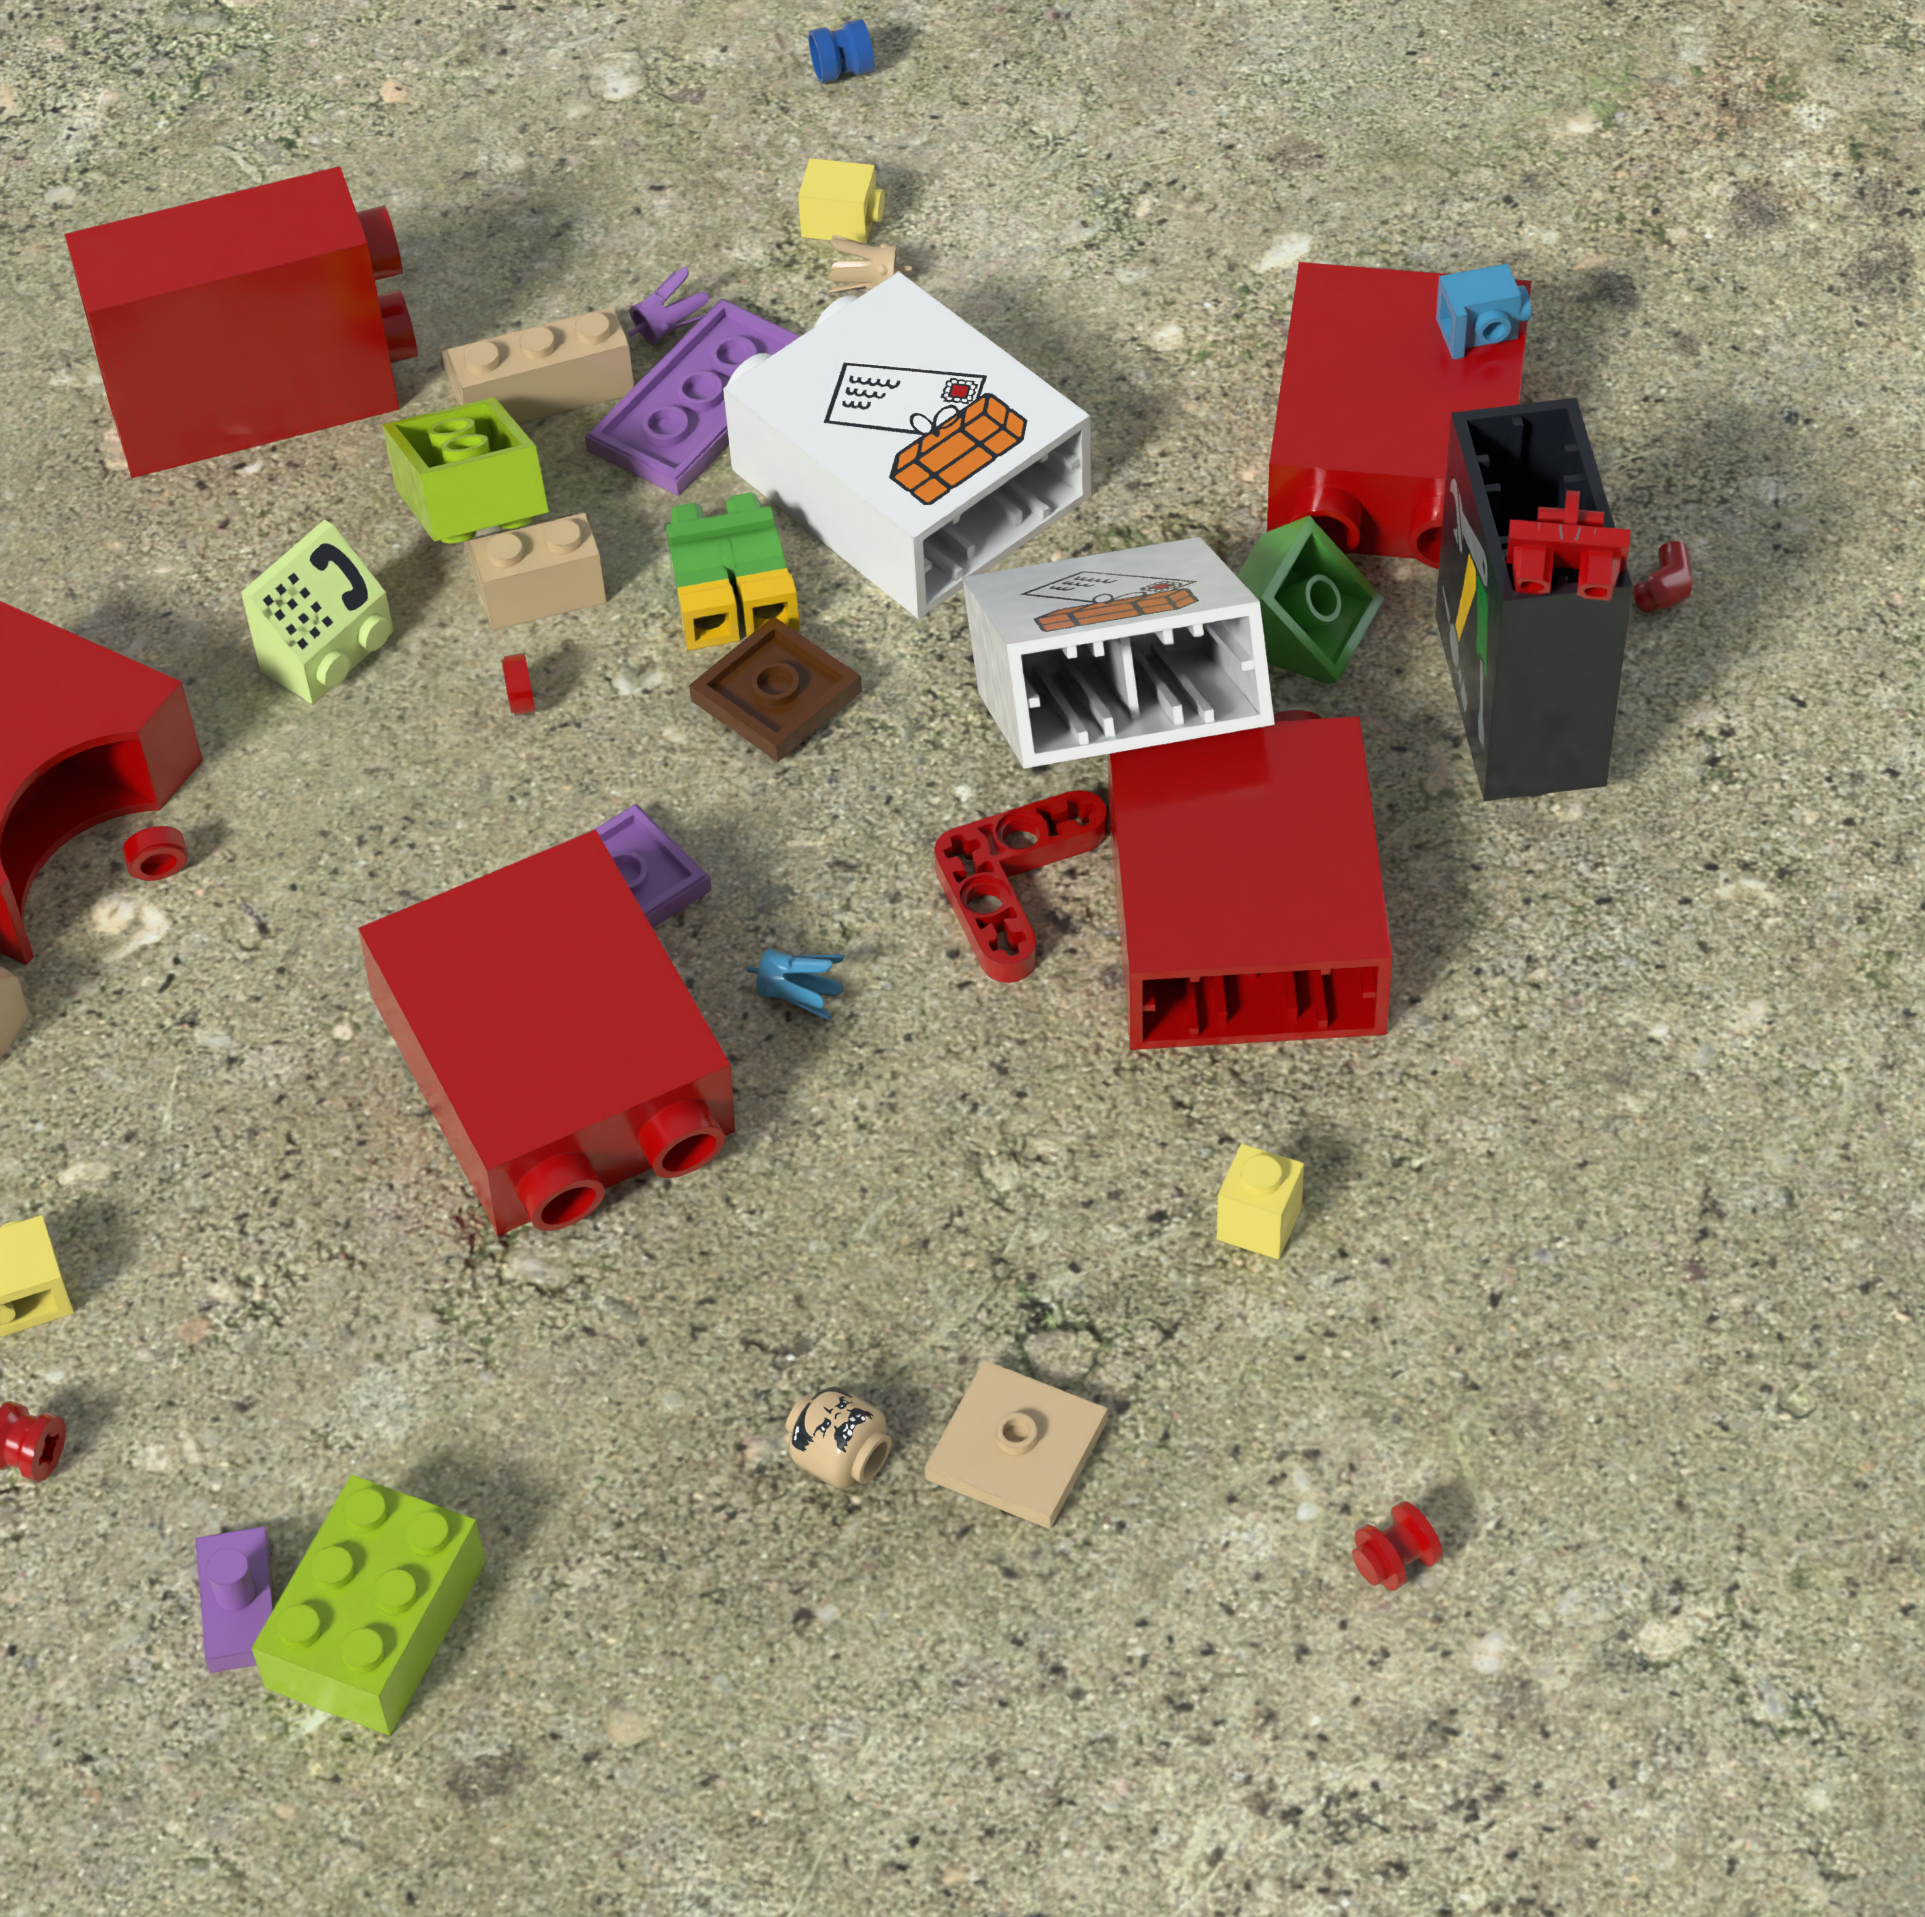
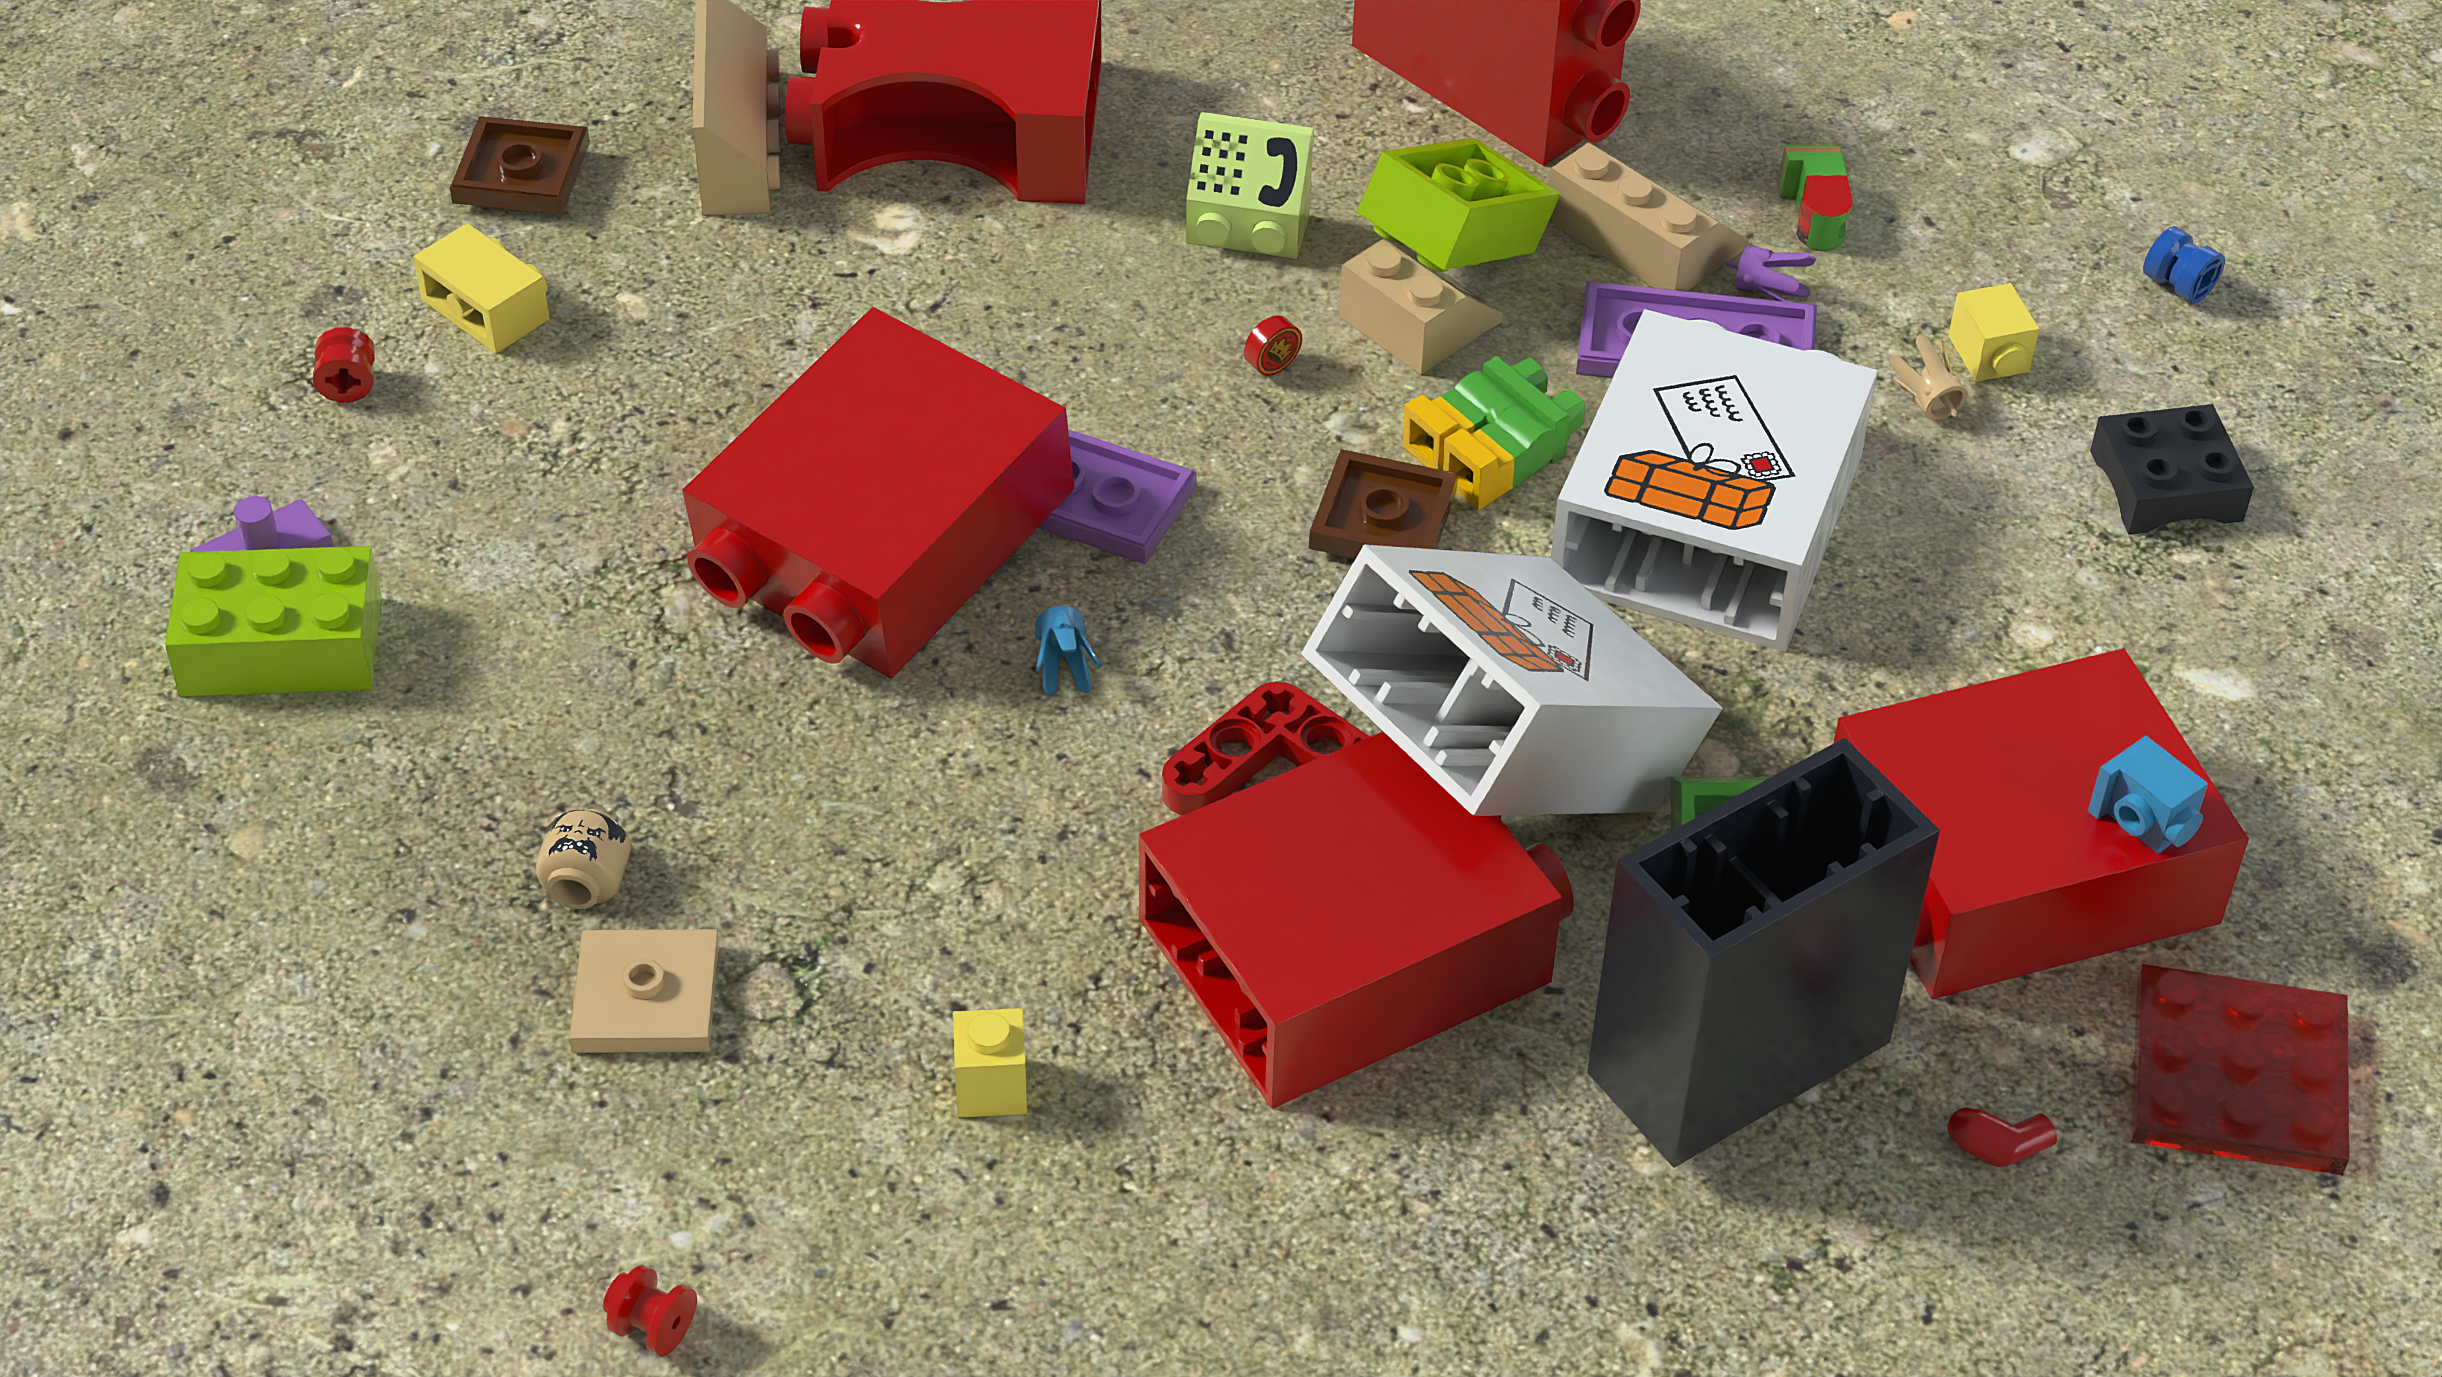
camera: 60 degrees right, 5 degrees down
red tile [122,826,189,881] -> none
red hips [1506,490,1631,601] -> none
none -> leg [1777,145,1853,251]
none -> black brick [2090,404,2254,535]
none -> clear red plate [2131,964,2349,1176]

